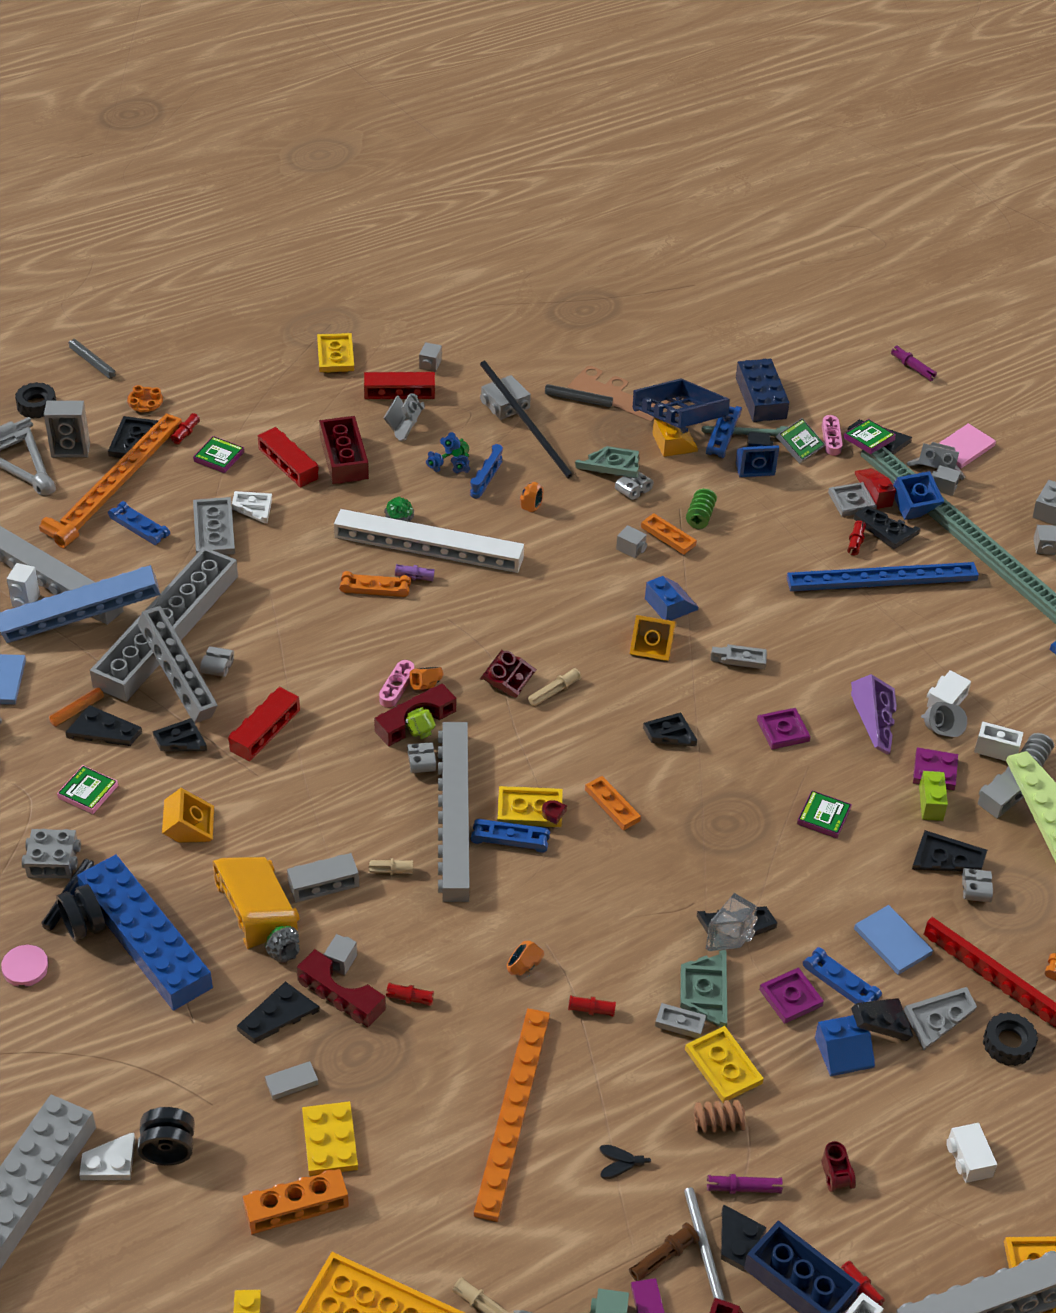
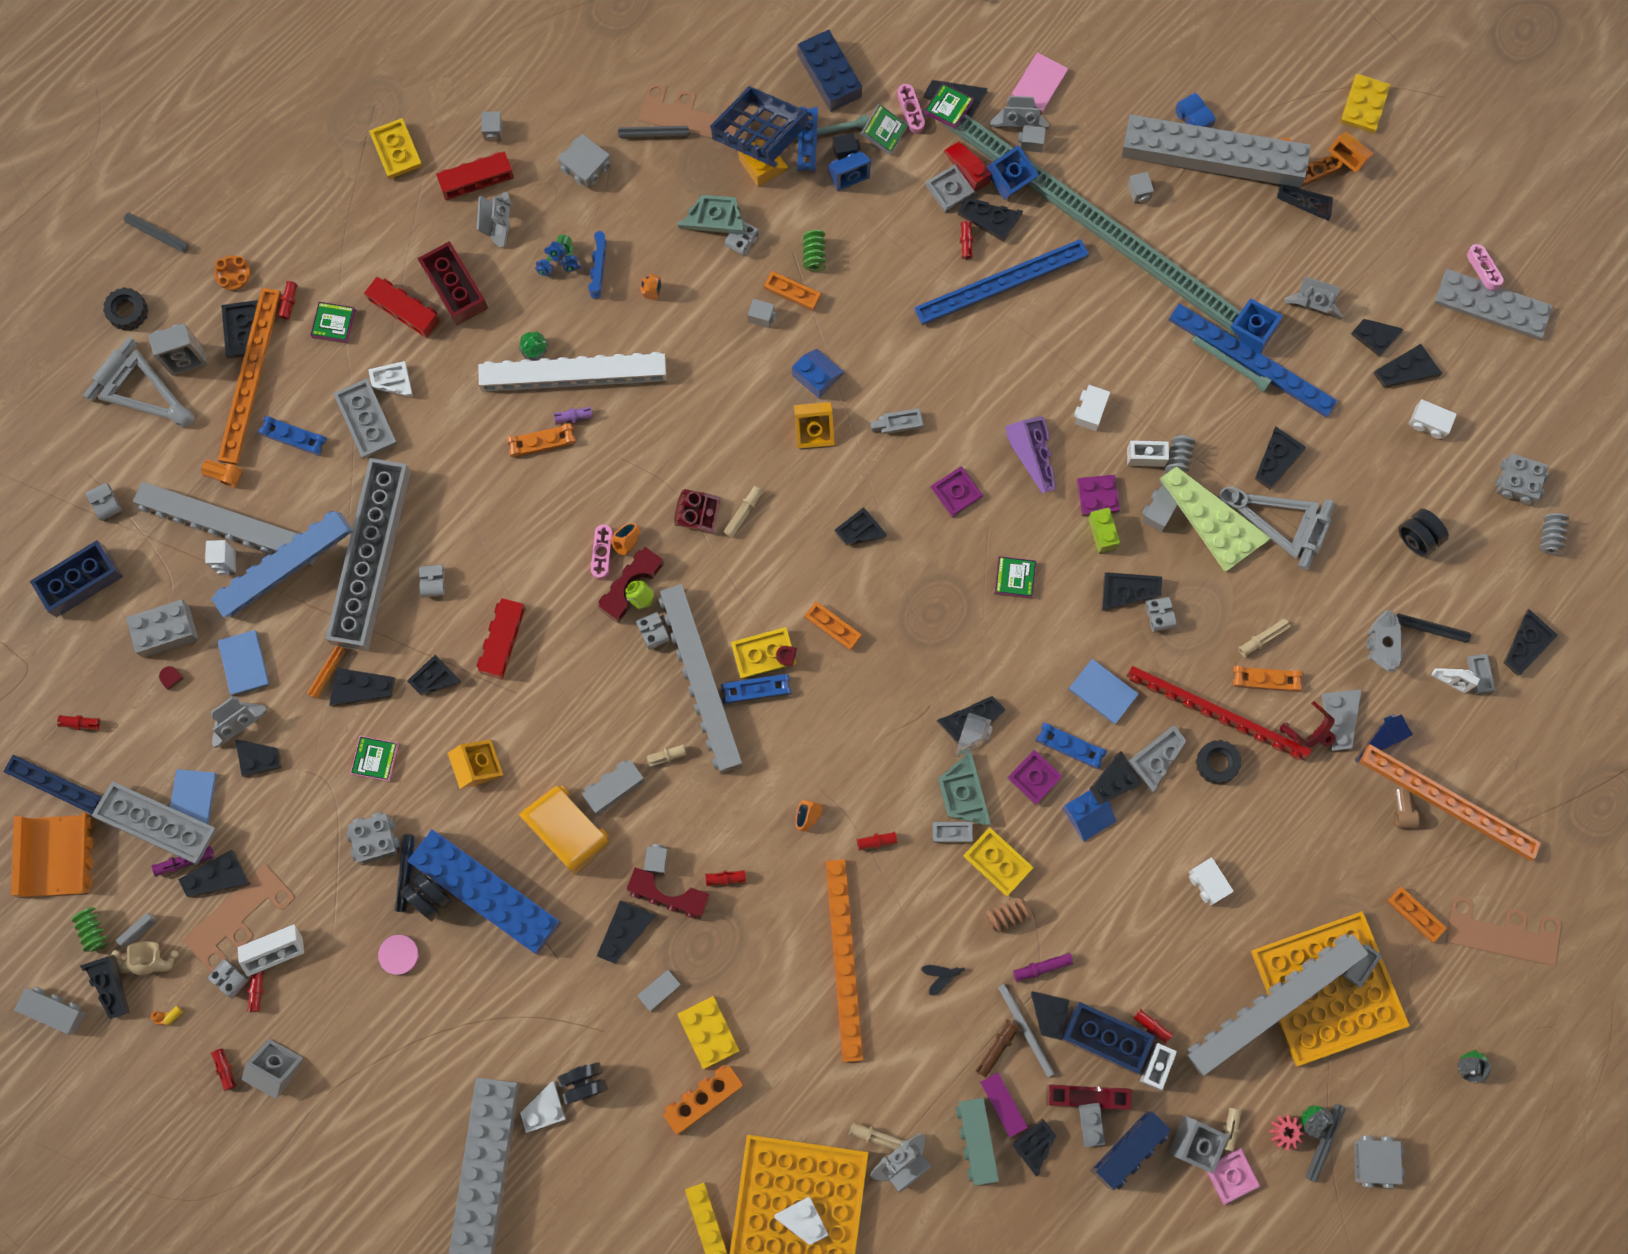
camera: 15 degrees left, 30 degrees up
light grey brick [137,606,218,723] -> none
dark grey piece [265,926,300,963] -> none
black piece [480,360,573,478] -> none
dark red piece [821,1141,856,1192] -> none
light grey piece [921,702,967,737] -> none

